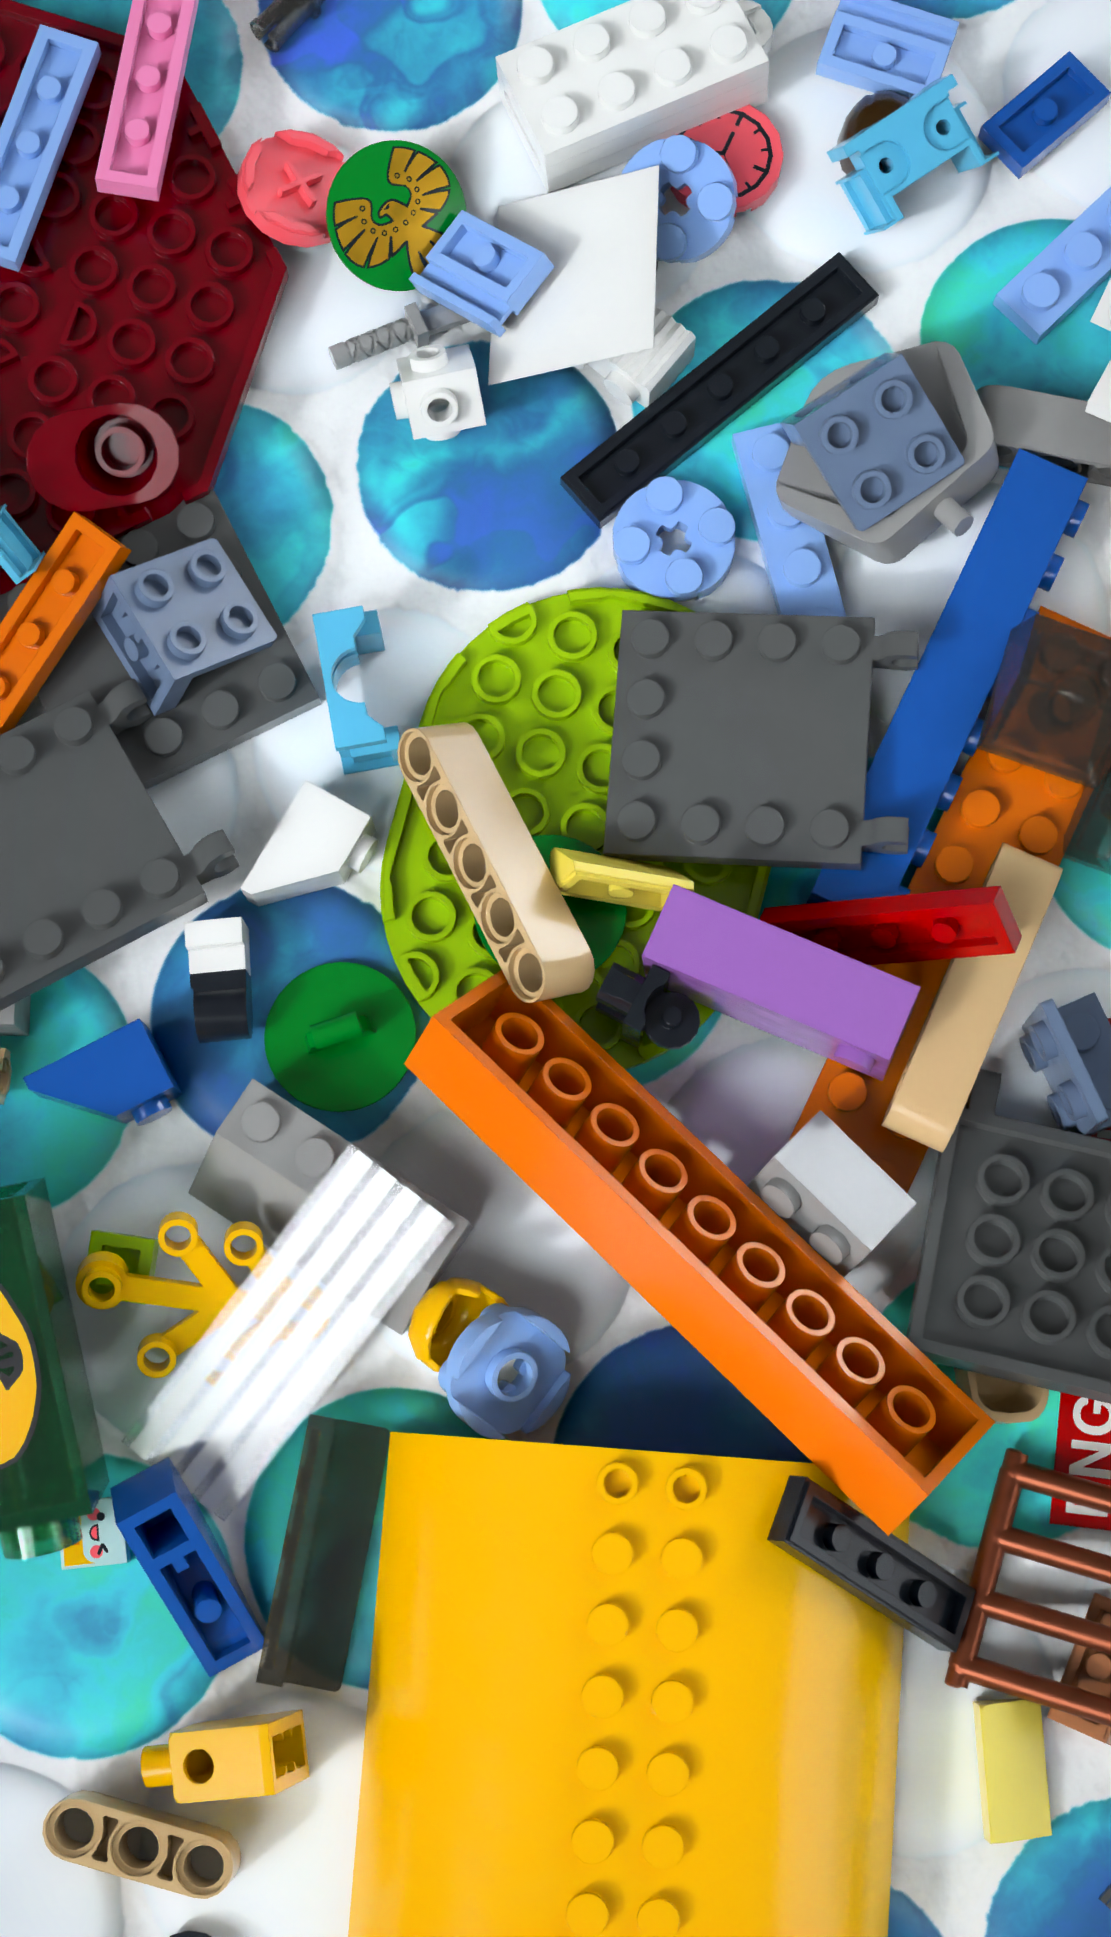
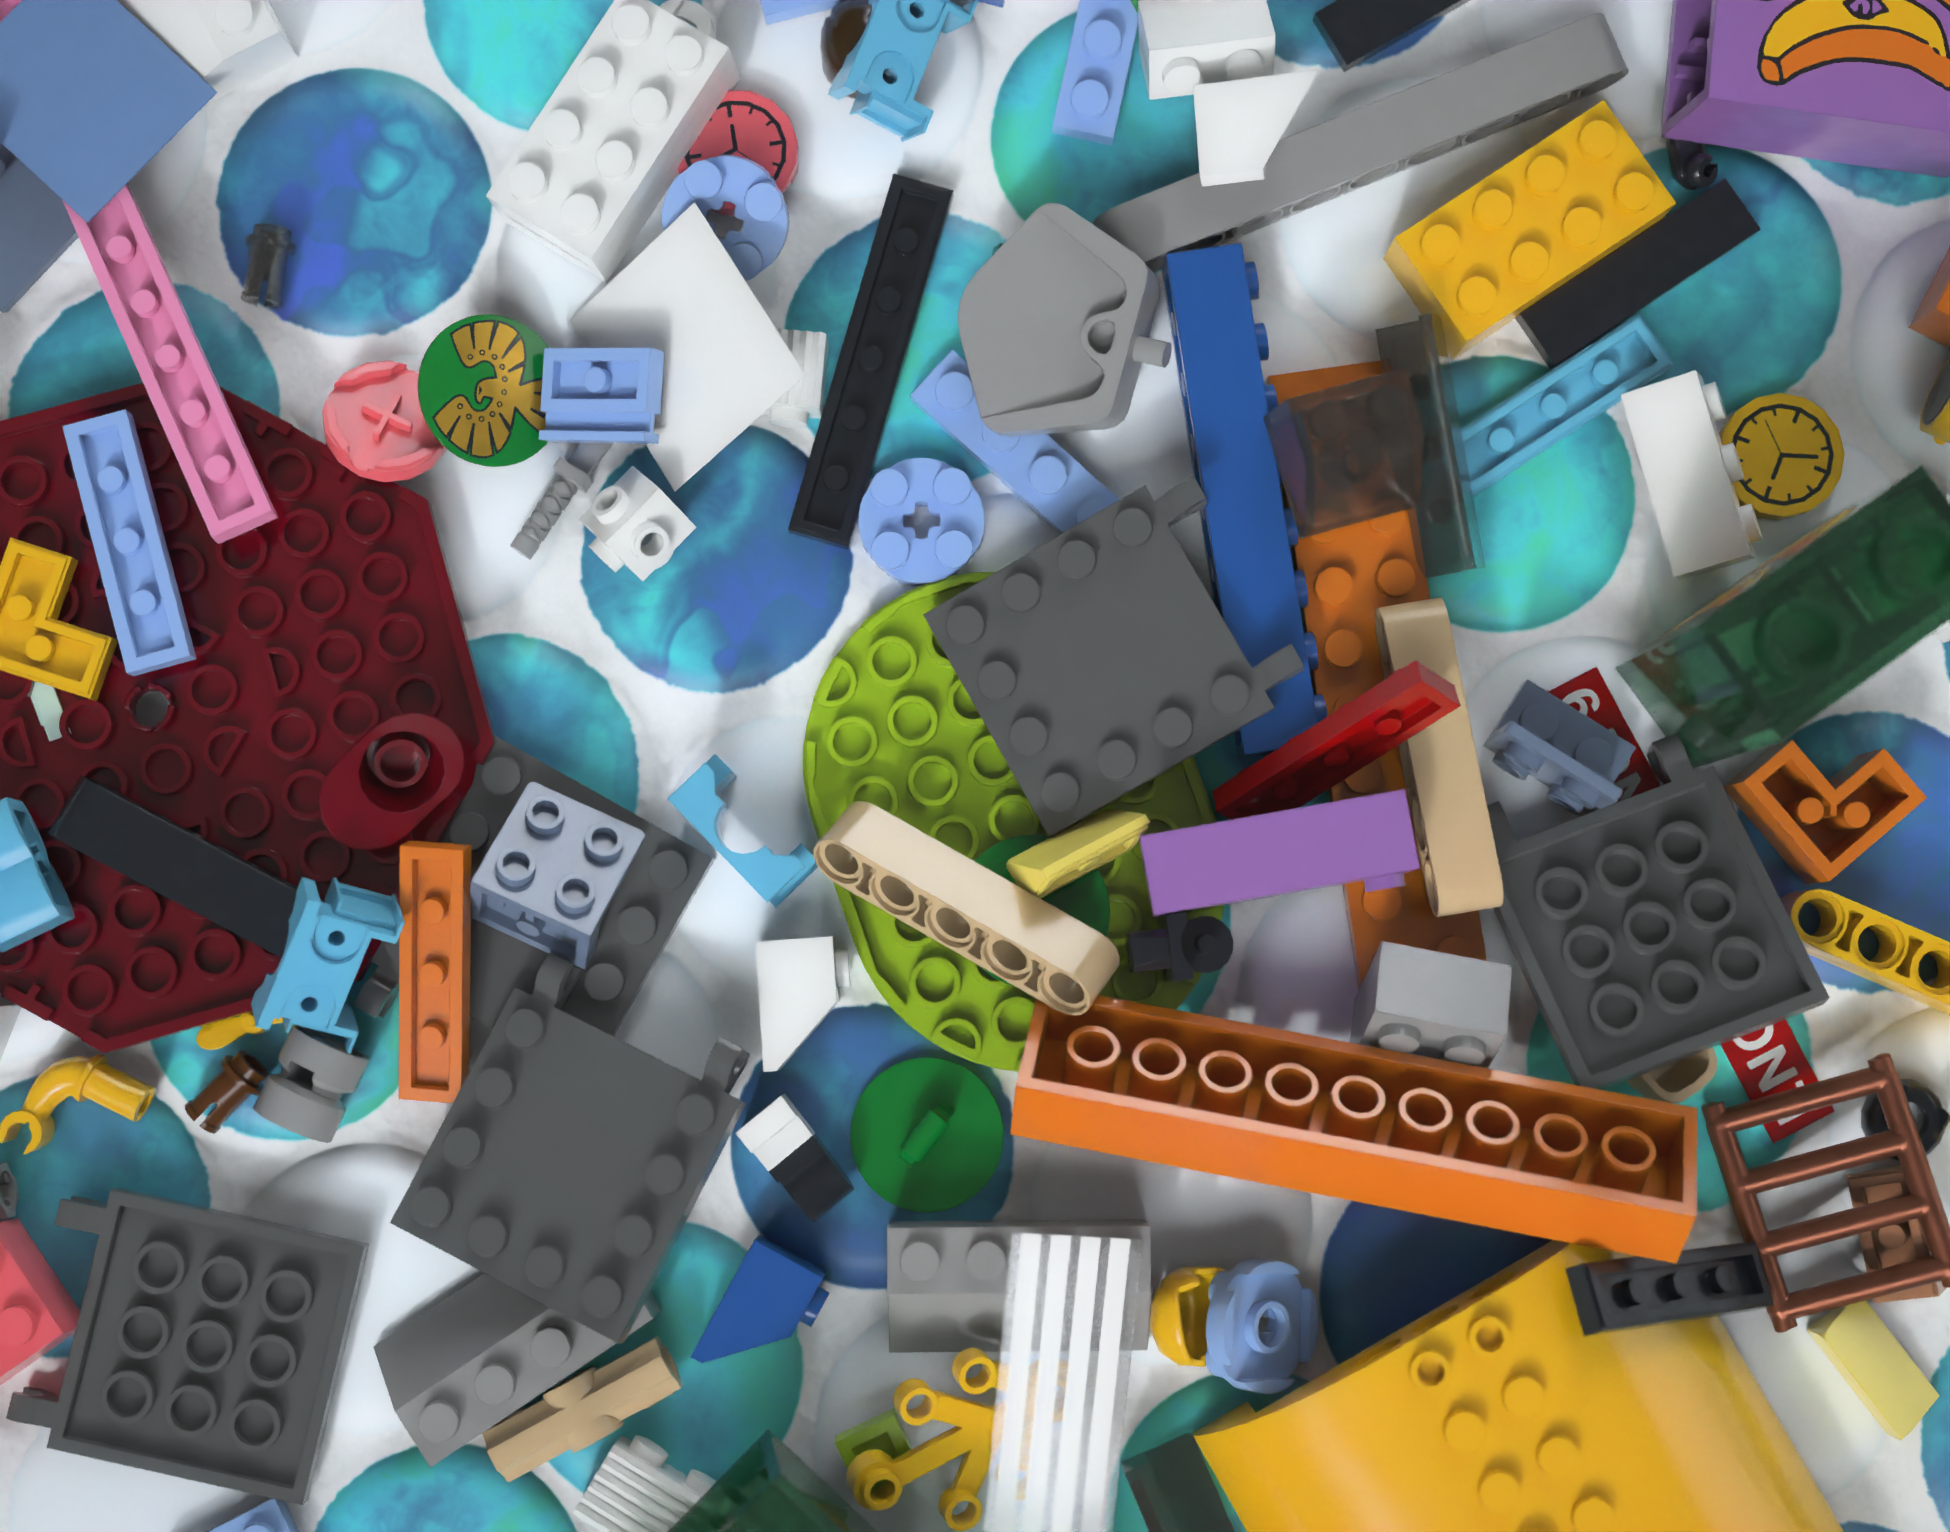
camera: 40 degrees left, 5 degrees up
sand blue bracket [780,353,965,531] -> none

